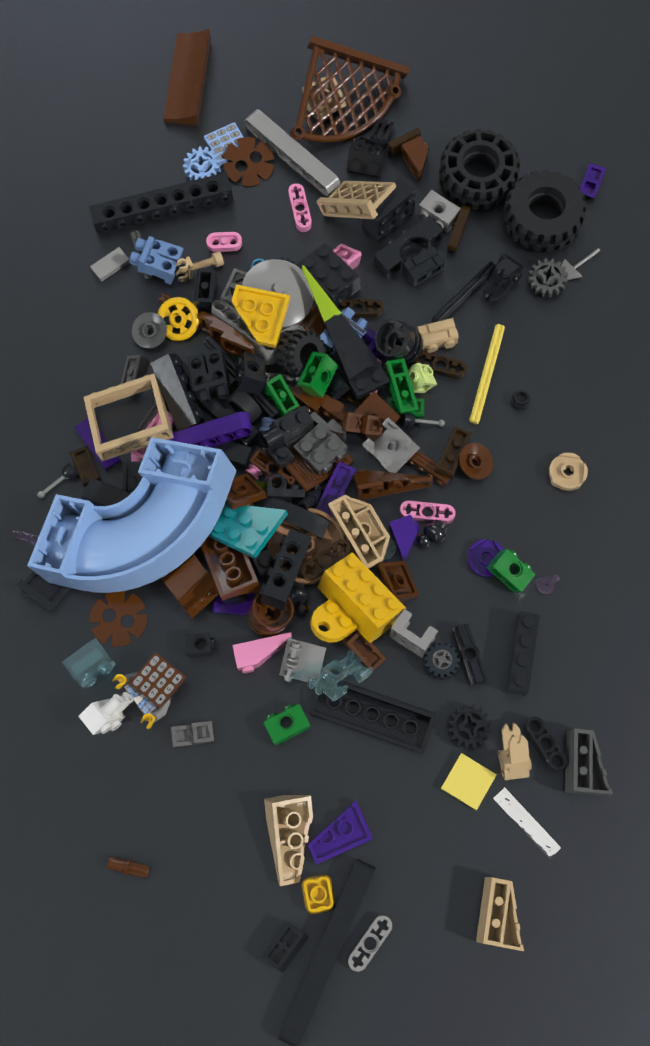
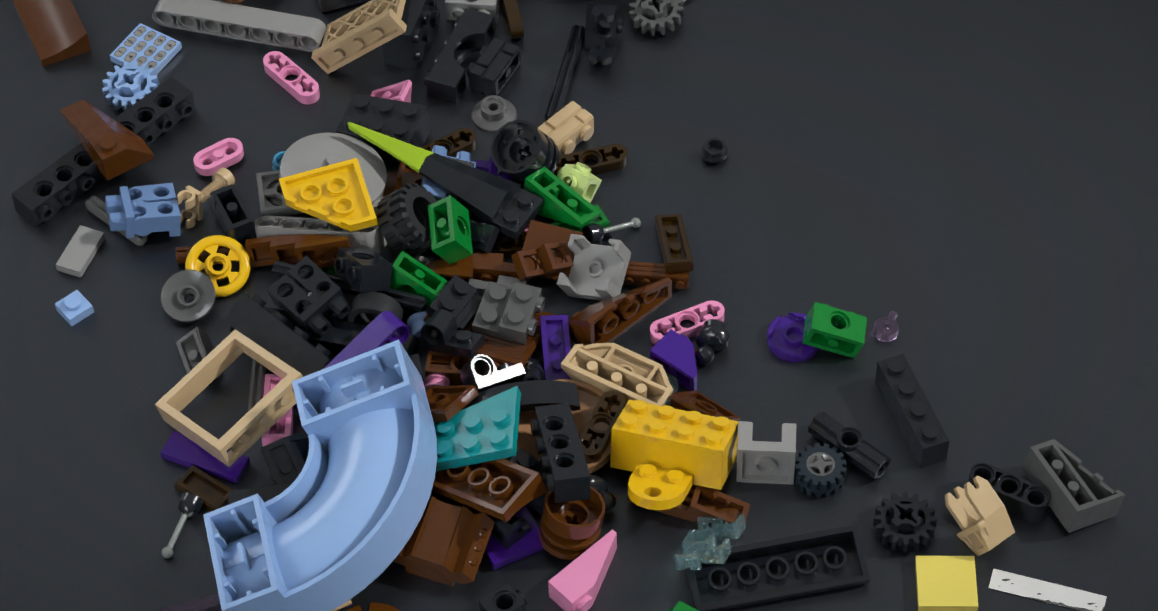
camera: 30 degrees left, 20 degrees down
reddish brown piece [223,137,274,186] -> none
light grey hinge [279,638,327,685] -> none
reddish brown dish [459,443,493,480] -> none
light yellow axle [469,324,505,424] -> none
tan plate [549,453,588,491] -> none
none -> light blue plate [55,290,94,327]
none -> reddish brown wedge [60,99,155,181]
none -> flat silver piece [471,95,517,133]

